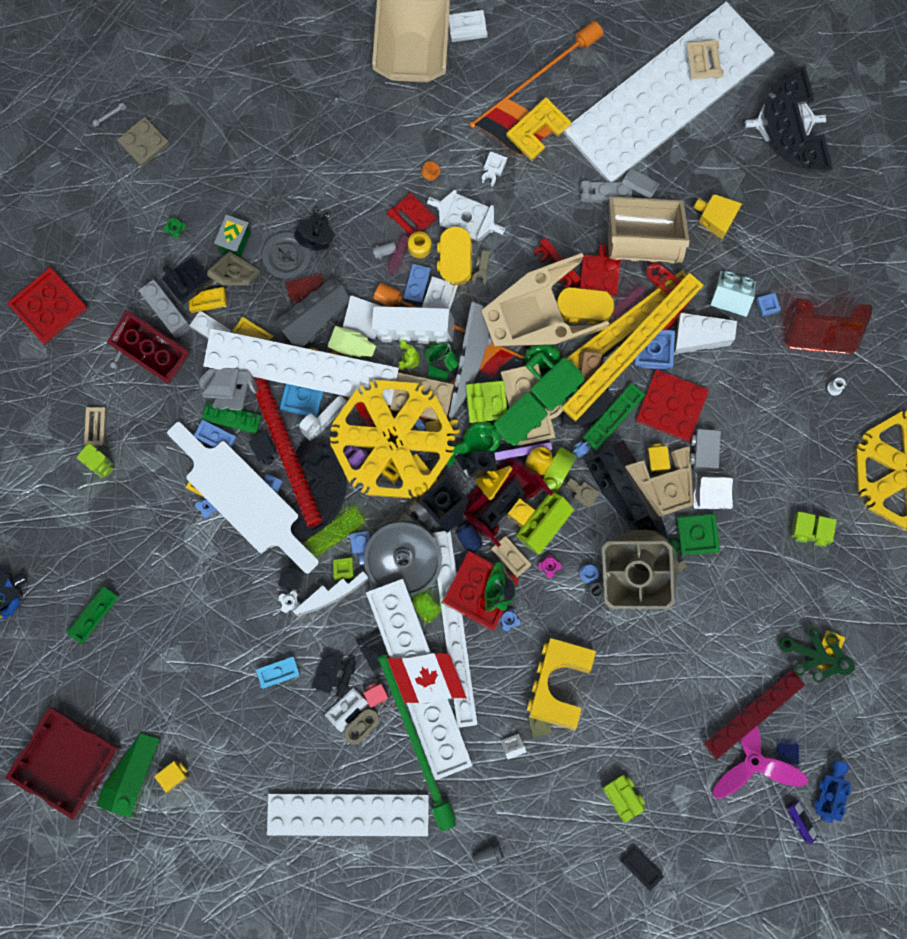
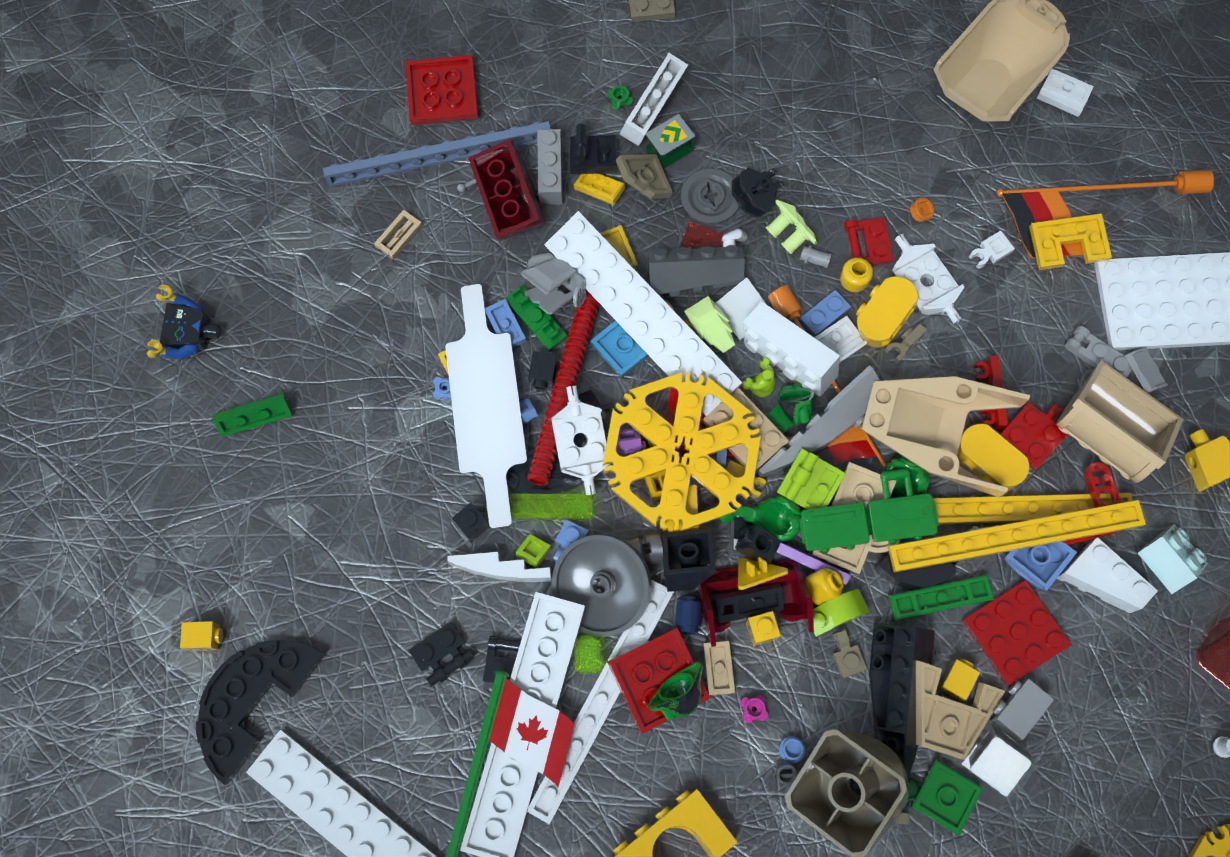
camera: 40 degrees right, 5 degrees down
dark red tile [5,707,122,820] -> none
lime brick [77,444,114,478] -> none
green wedge [97,733,160,818] -> none
white plate [189,311,232,339] -> none
medium azure plate [256,657,300,689] -> none
white plate [279,591,300,613] -> none
white beam [299,396,348,441] -> none
white slope [325,687,369,732] -> none
dark tan plate [345,710,379,744] -> none
coral plate [364,683,389,708] -> none
clear pink tile [388,235,409,276] -> none
medium blue plate [499,609,520,631] -> none
lime brick [516,492,574,555] -> none
medium blue plate [573,441,590,458] -> none
medium nougat plate [578,351,602,389] -> none
clear pink tile [612,286,646,320] -> none
medium blue plate [756,293,781,317] -> none
none -> black plate [196,640,325,785]
none -> sand blue plate [323,121,550,187]
none -> white plate [551,385,609,495]
none -> white brick [620,53,688,146]
none -> white arm [721,229,748,247]
none -> yellowish green connector [765,200,818,254]

